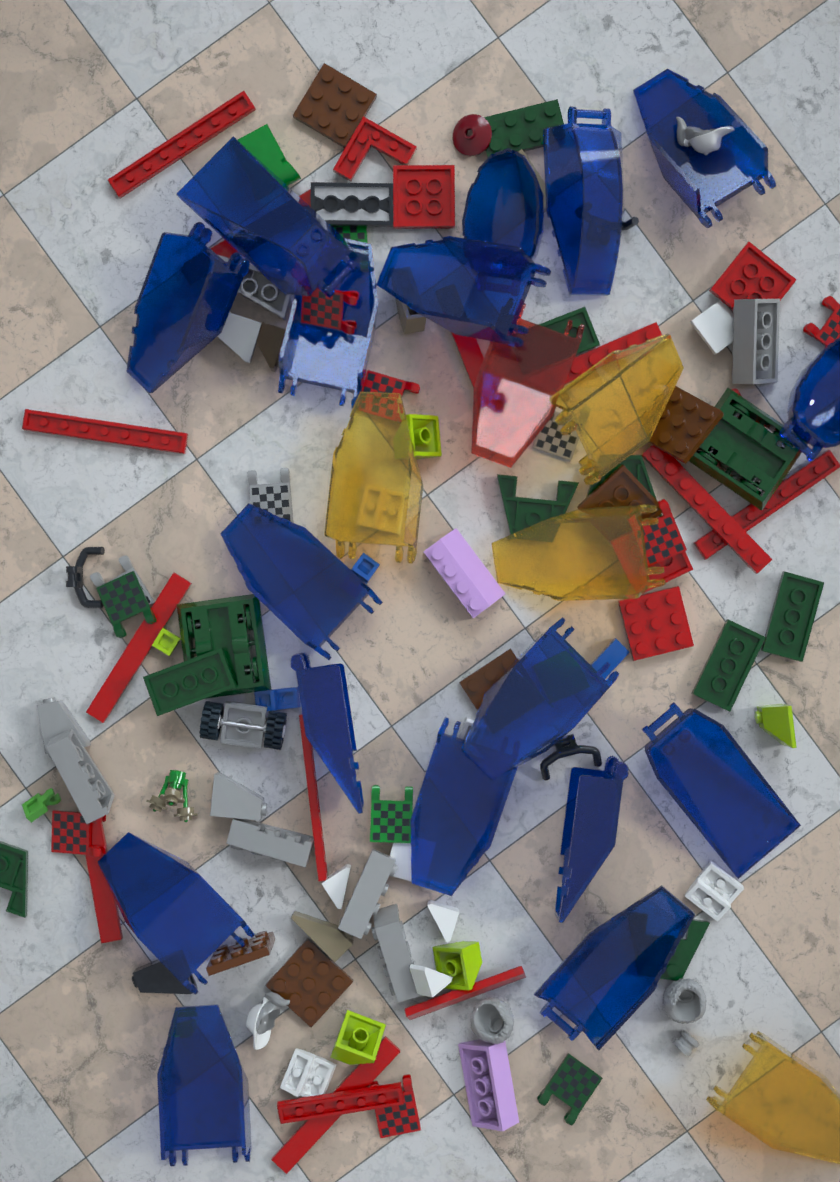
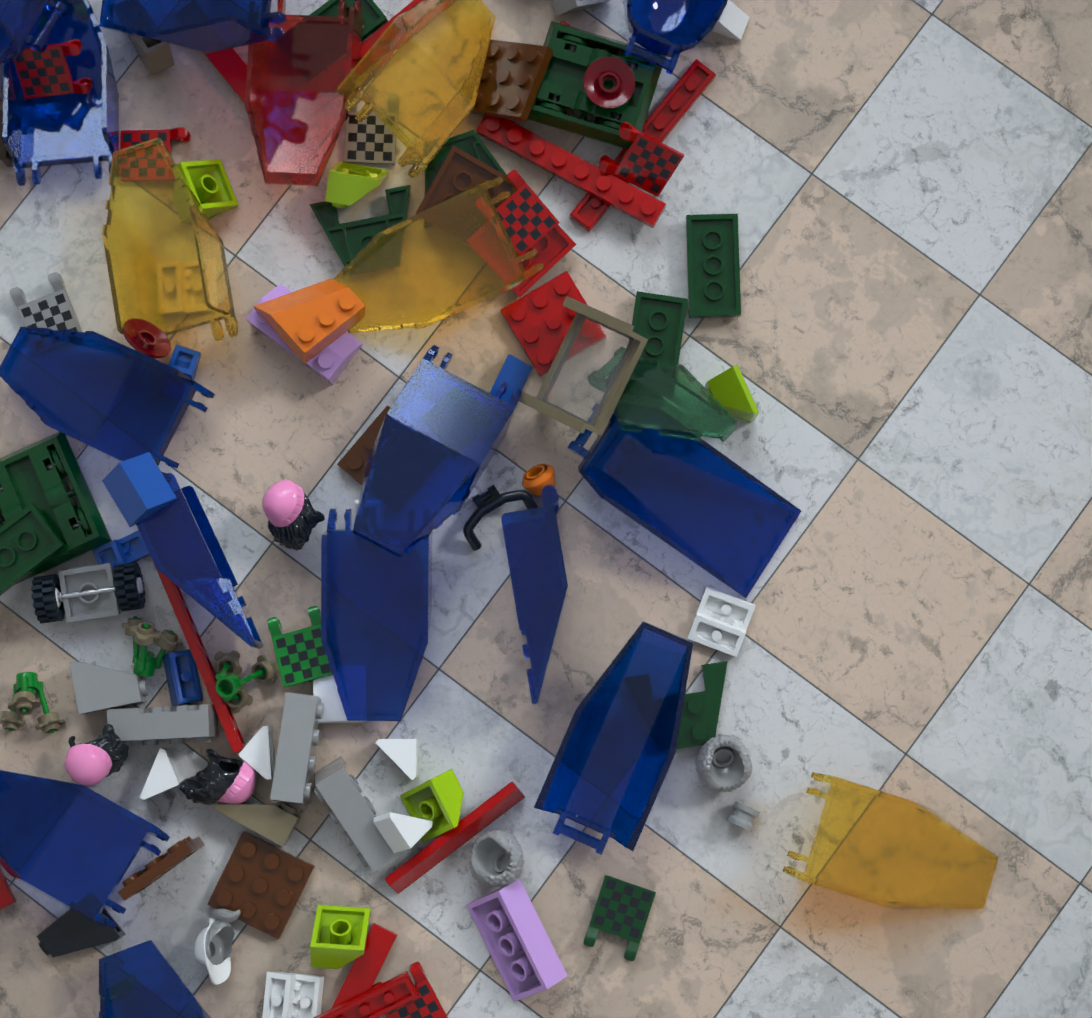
camera: 15 degrees left, 5 degrees down
none -> bright pink hair [64,724,129,786]
none -> blue slope [102,452,178,527]
none -> dark red dish [122,318,171,359]
none -> plant [122,616,183,677]
none -> white slope [139,748,183,800]
none -> blue slope [163,649,203,707]
none -> black hair [179,749,256,805]
none -> dark tan plant [214,650,279,713]
none -> orange wedge [254,279,365,364]
none -> hair [262,480,325,551]
none -> lime slope [325,161,388,208]
none -> clear piece [517,296,648,436]
none -> orange cone [522,463,556,497]
none -> dark red dish [583,57,635,109]
none -> clear green windscreen [588,347,737,442]
none -> red flag [599,122,684,197]

